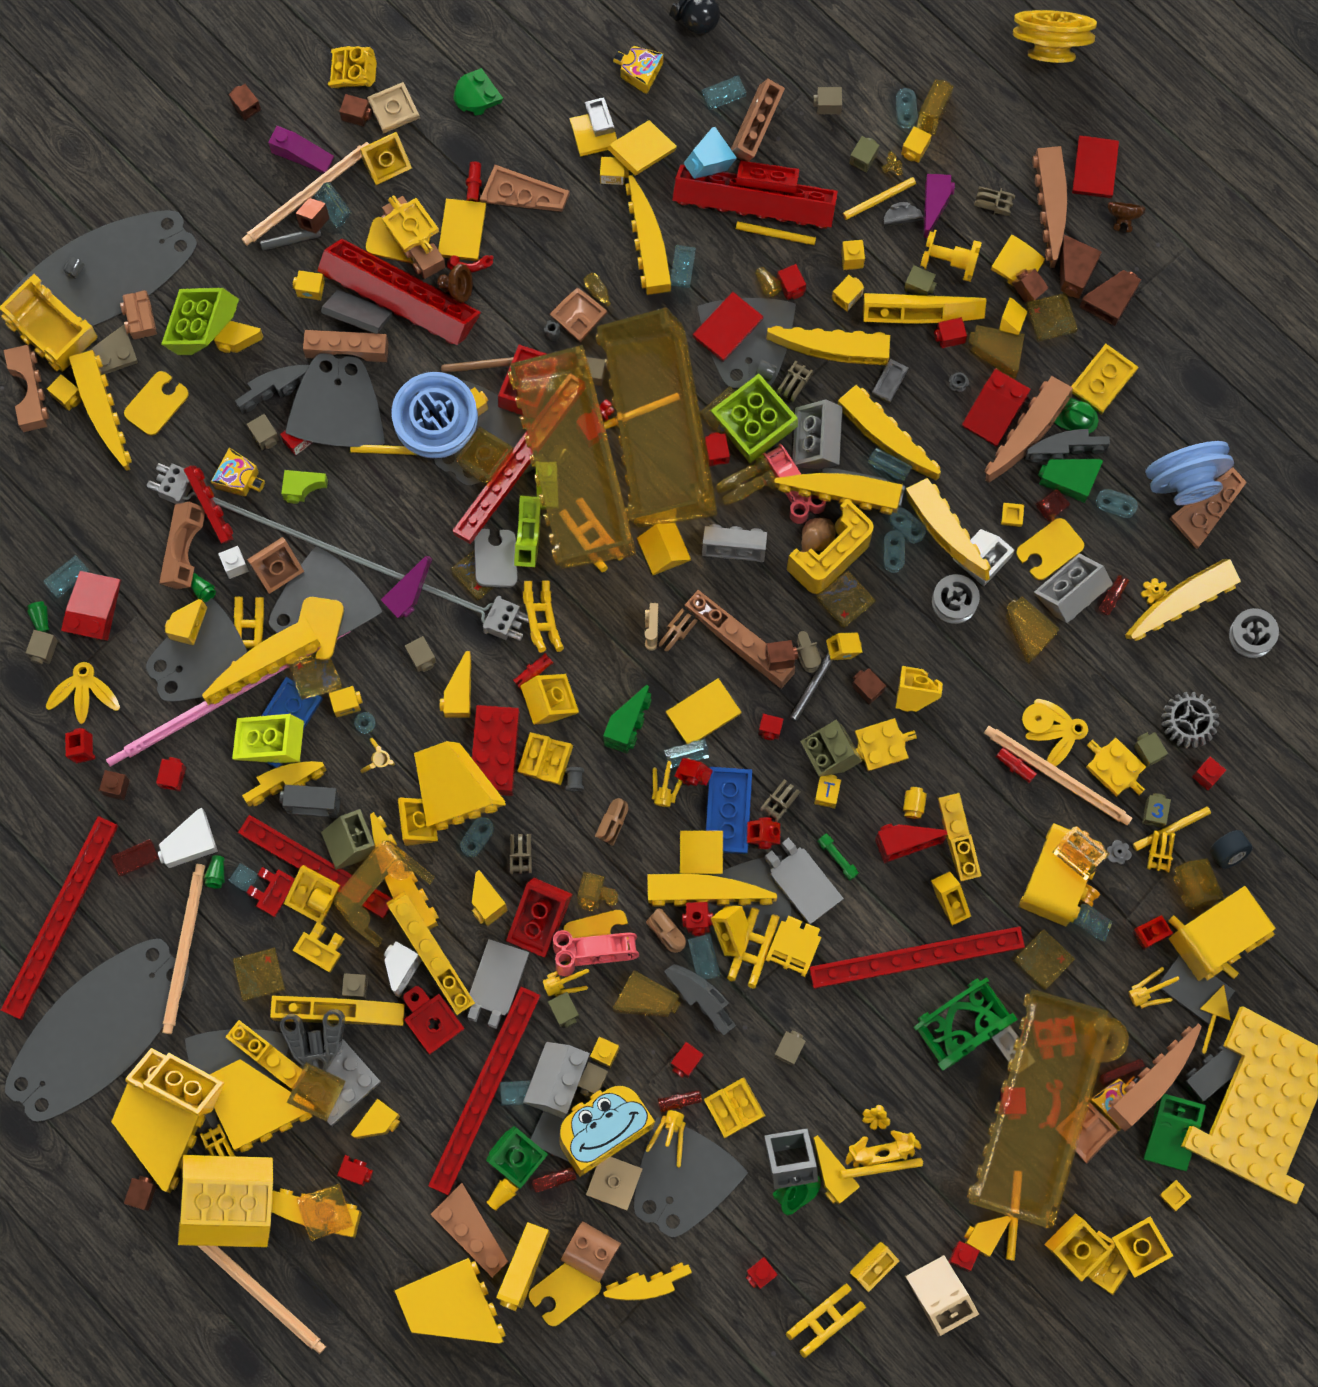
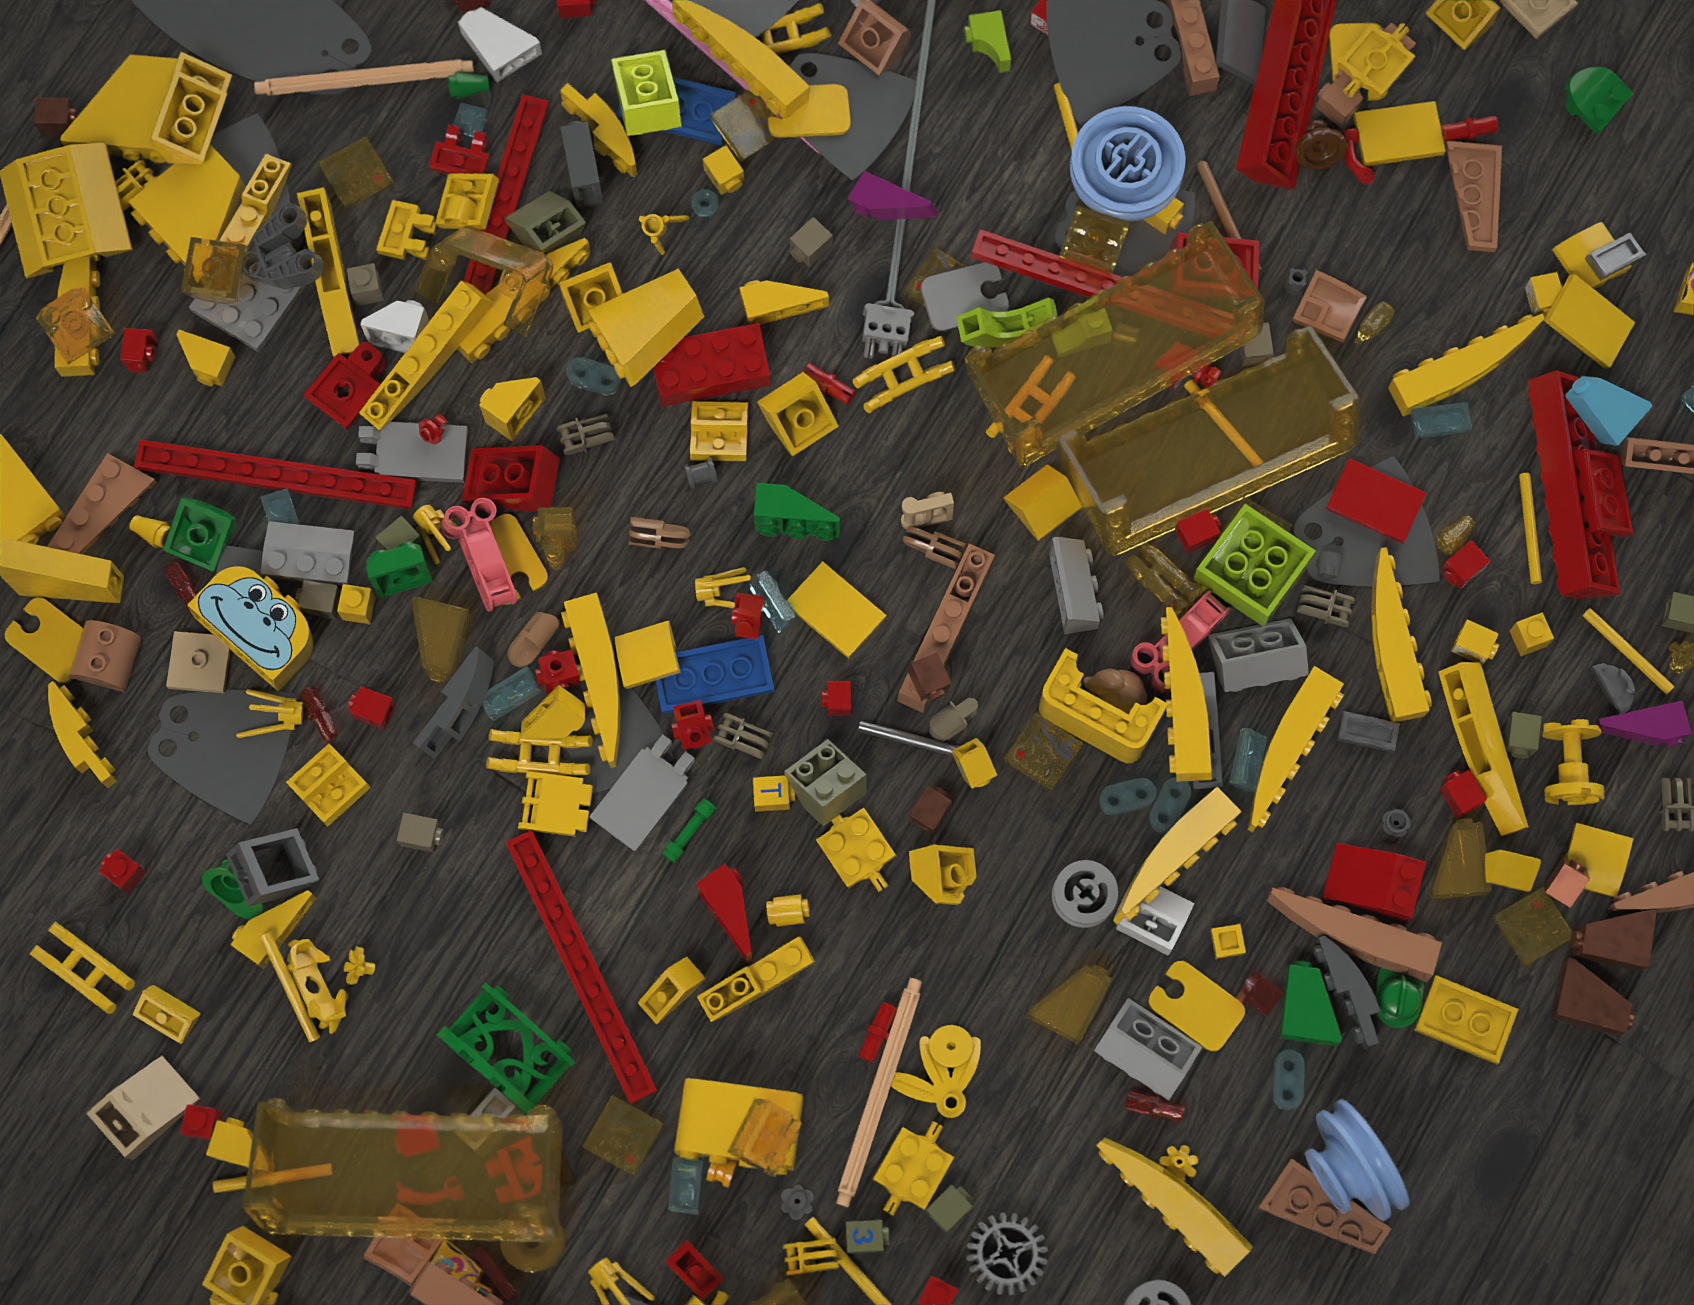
camera: 75 degrees right, 0 degrees up
none -> green slope [366,542,433,598]
none -> red plate [419,414,448,445]

